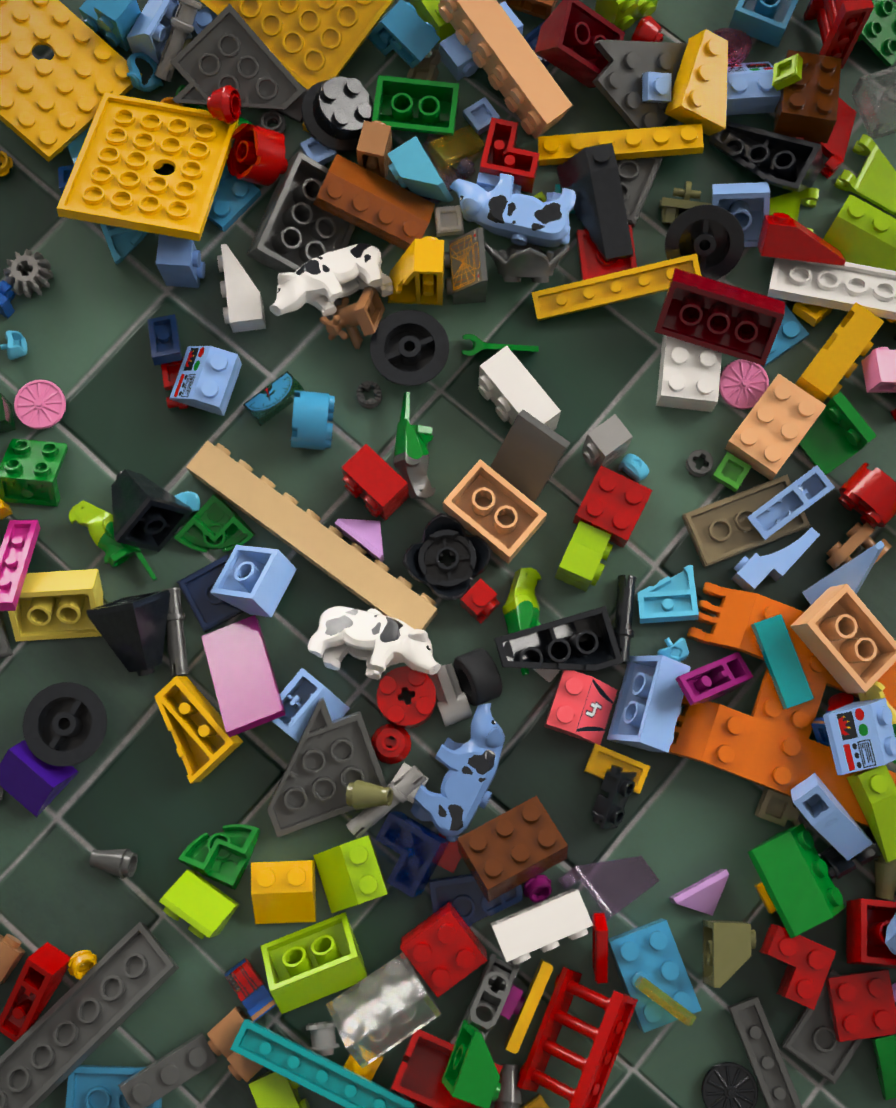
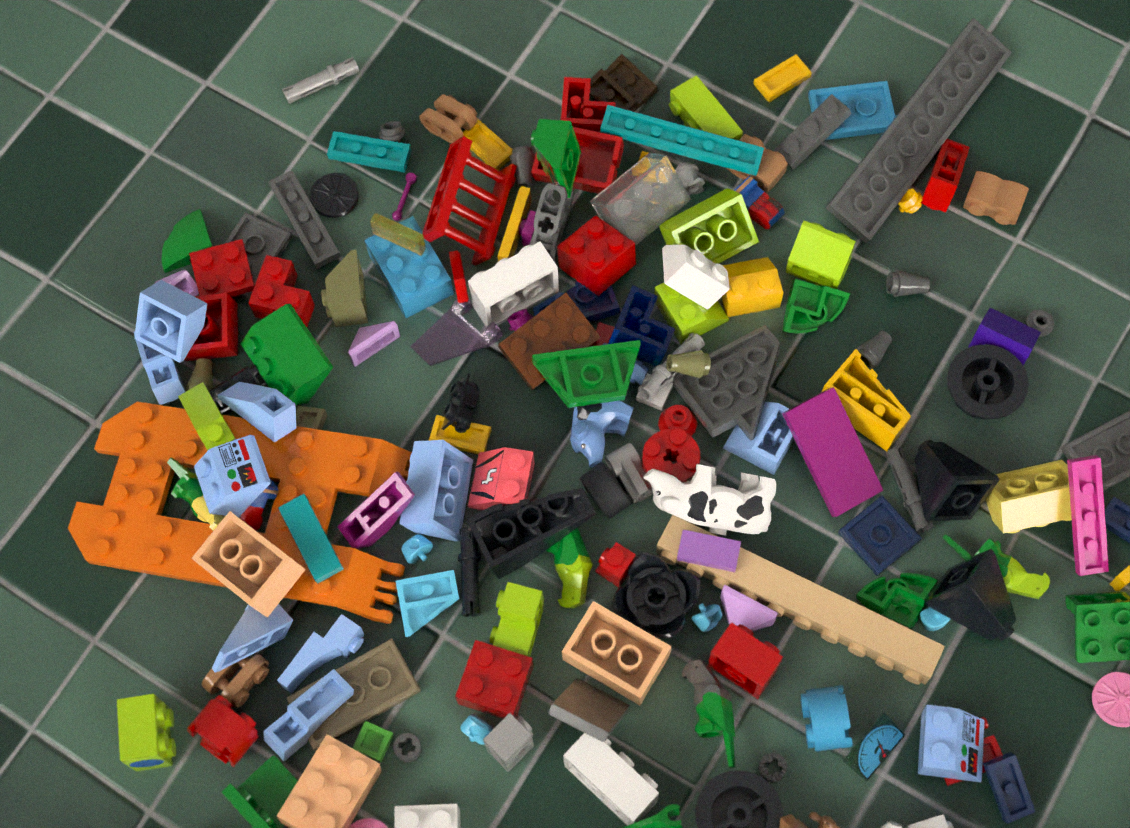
camera: 175 degrees right, 10 degrees down
light blue slope [210,545,297,618] -> none
none -> magenta hinge [392,173,417,221]
none -> green wing [532,340,641,408]
none -> white slope [662,245,730,310]
none -> medium lavender tile [677,530,741,572]
none -> medium azure piece [691,603,723,632]
none -> dark grey cone [856,331,892,370]

